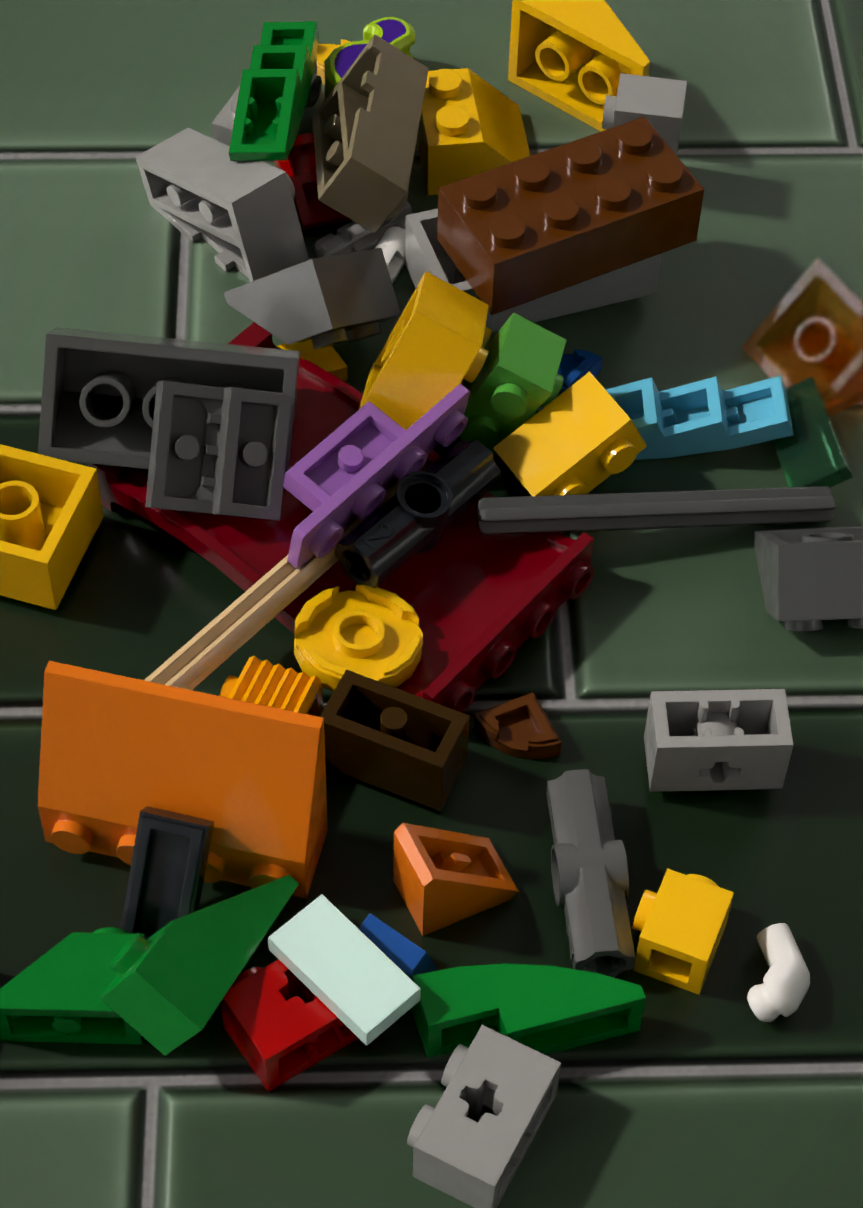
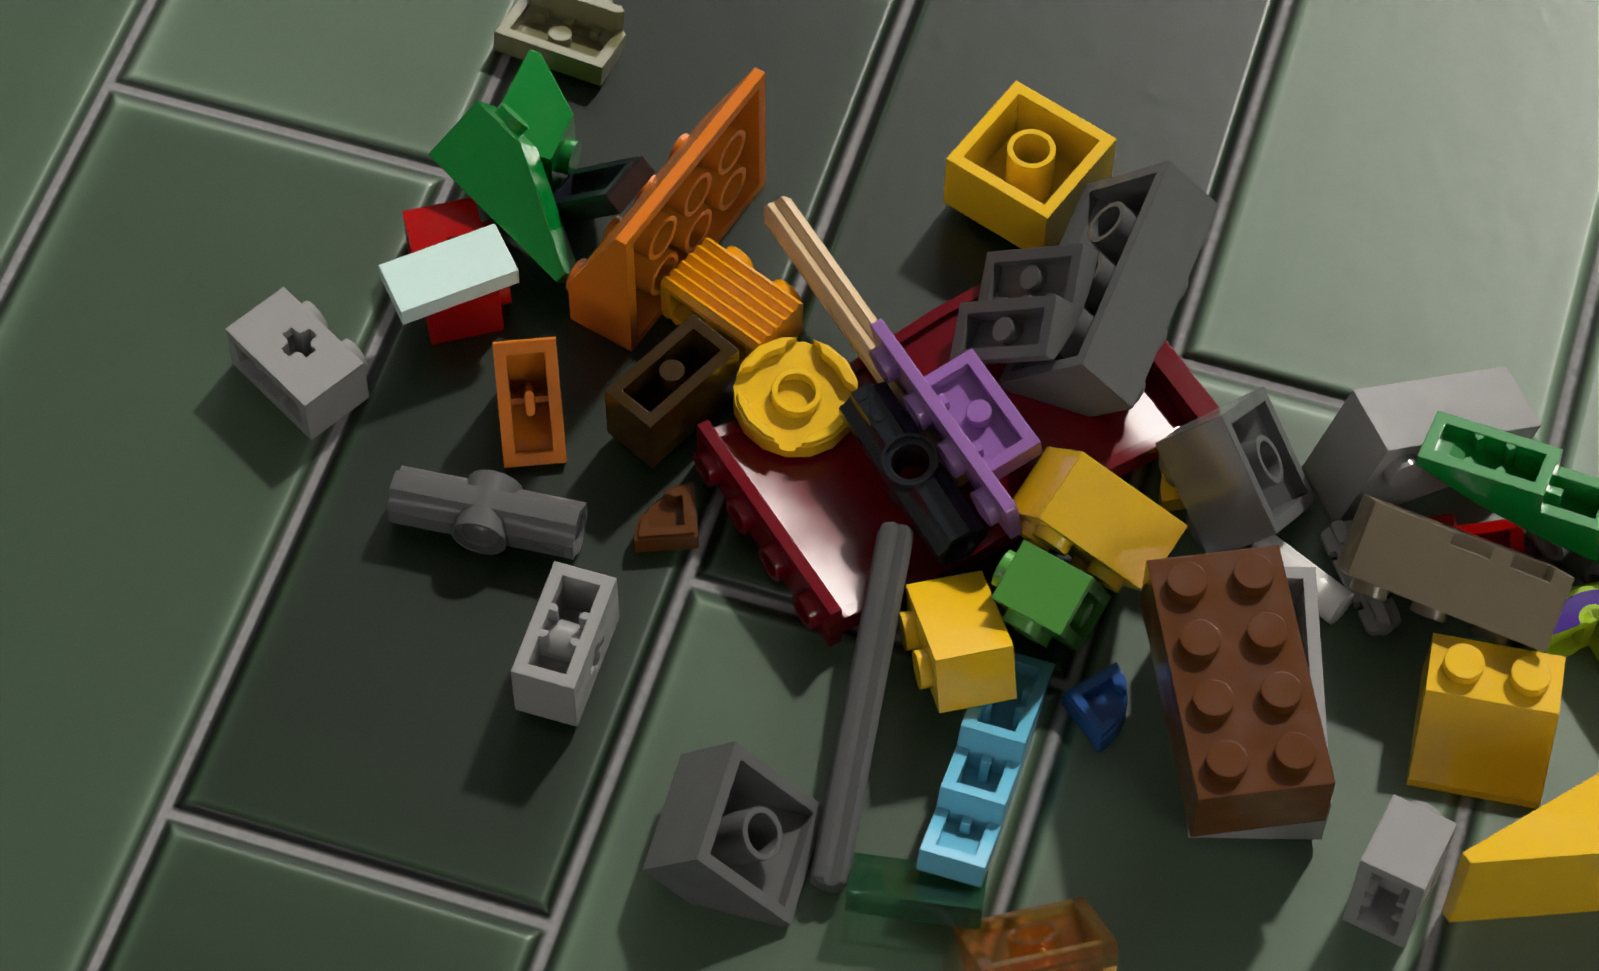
camera: 110 degrees right, 5 degrees up
blue plate [358,913,438,980] -> none
green slope [412,963,646,1058] -> none
yellow brick [632,868,734,995] -> none
white arm [747,923,810,1022] -> none

